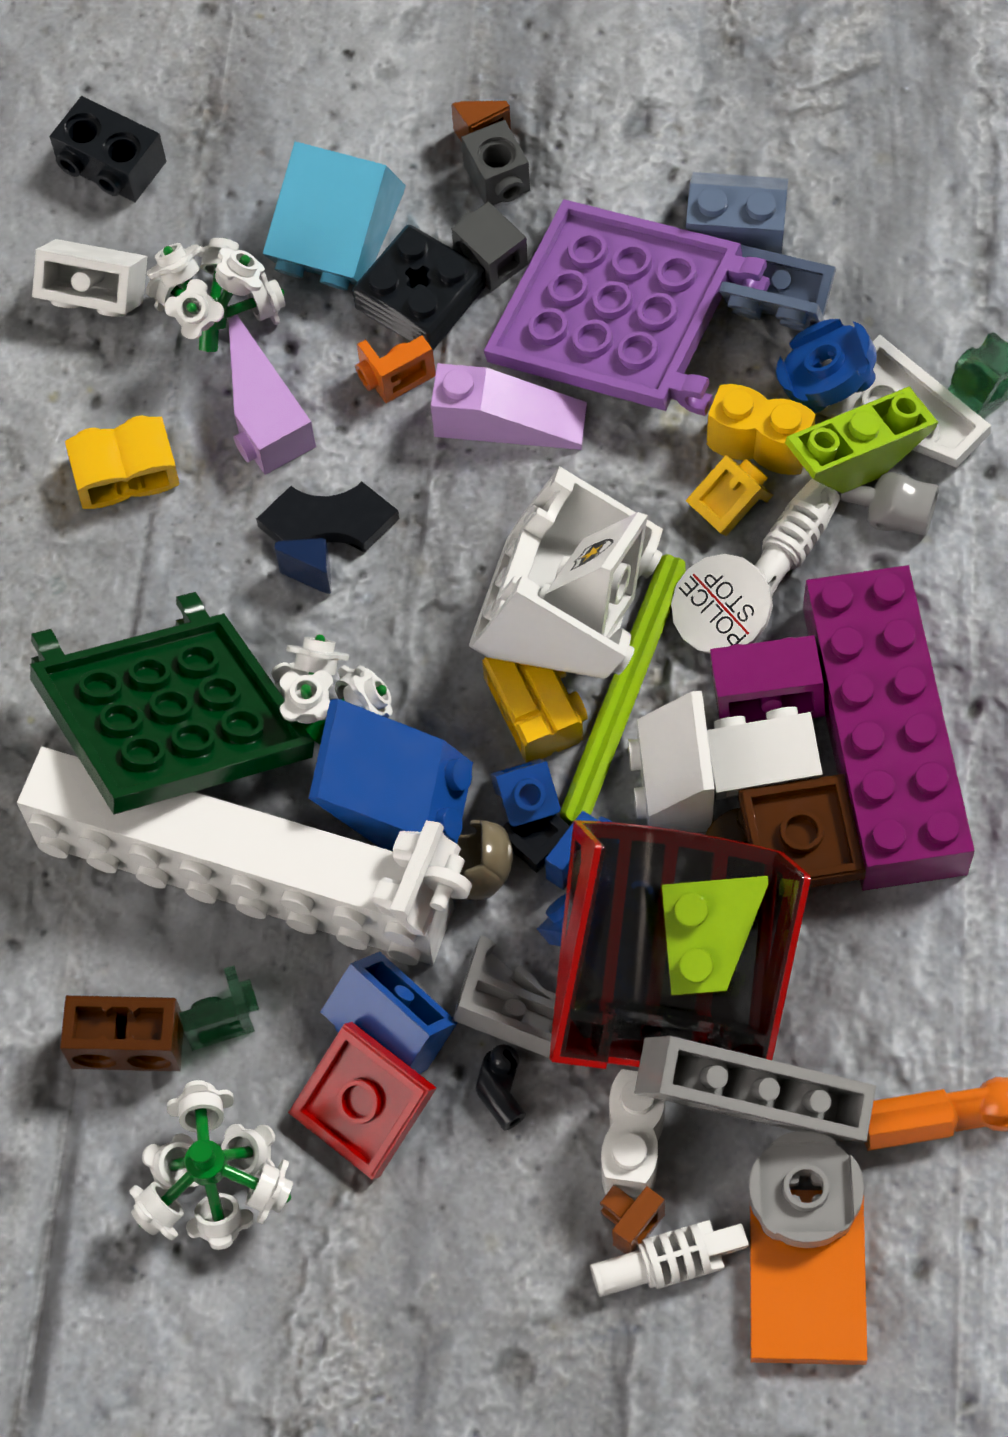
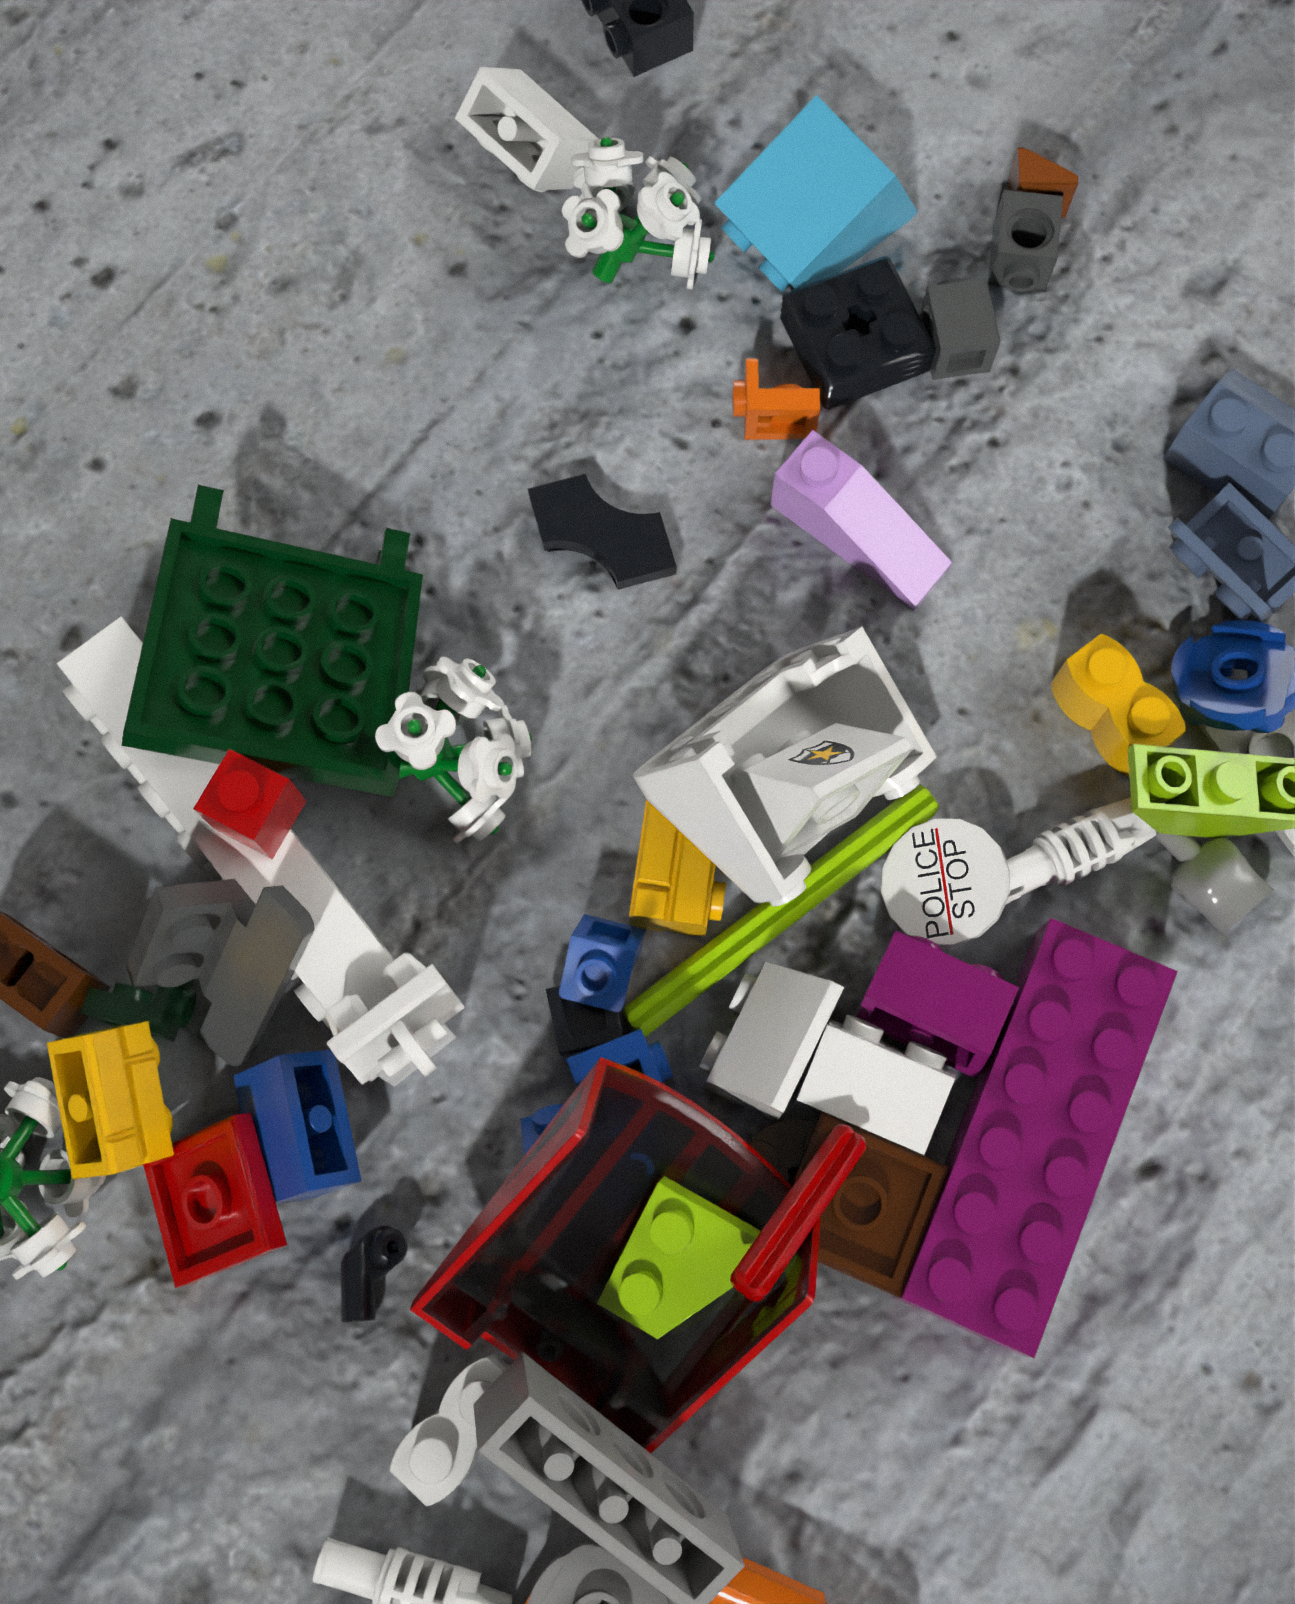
camera: 30 degrees right, 10 degrees up
yellow brick [65,415,180,509] -> none
lavender slope [228,315,316,475] -> none
dark blue slope [275,538,331,594] -> none
blue slope [309,699,473,851] -> none
light grey wing [452,935,572,1058] -> none
dark tan hair [458,820,513,901] -> none
medium lavender plate [484,199,770,416] -> none
dark orange tile [600,1185,665,1254] -> none
yellow bracket [685,455,773,536] -> none
none -> yellow brick [46,1021,174,1179]
none -> dark grey plate [126,879,314,1066]
none -> red brick [193,749,306,859]
none -> red axle [730,1124,866,1302]

